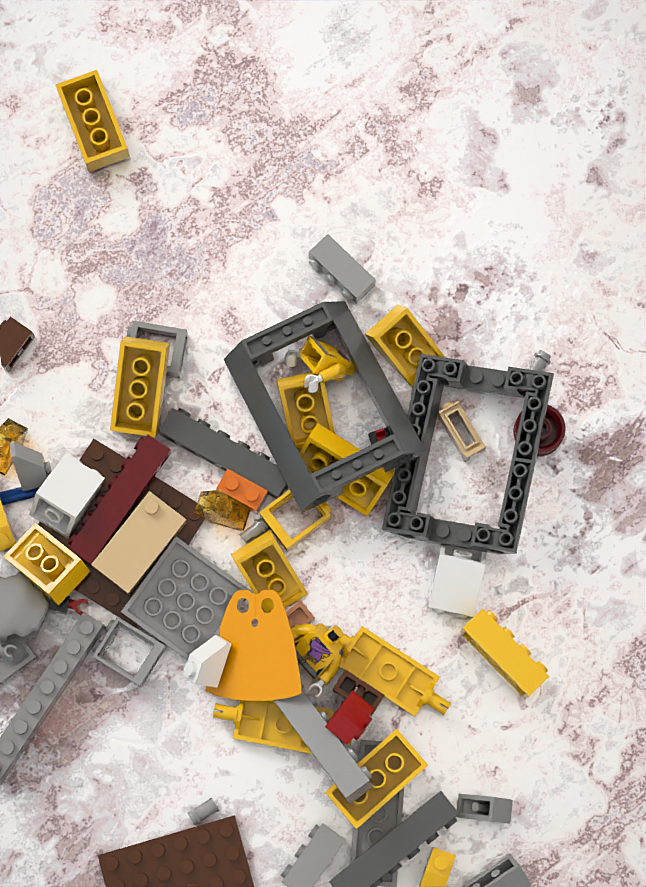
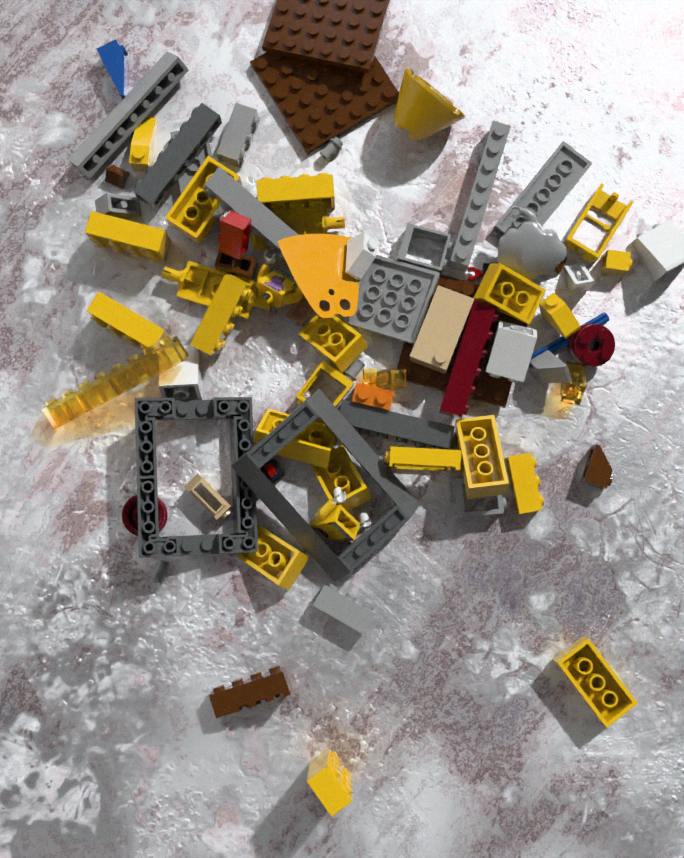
camera: 165 degrees right, 5 degrees up
none -> clear yellow brick [42,335,189,430]
none -> yellow brick [84,211,172,263]
none -> reddish brown slope [105,165,130,189]
none -> yellow brick [190,274,252,355]
none -> reddish brown wedge [209,665,293,718]
none -> yellow brick [256,173,335,210]
none -> yellow brick [307,748,353,817]
none -> yellow door [384,446,462,472]
none -> yellow cone [394,67,466,142]
none -> yellow brick [505,453,544,514]

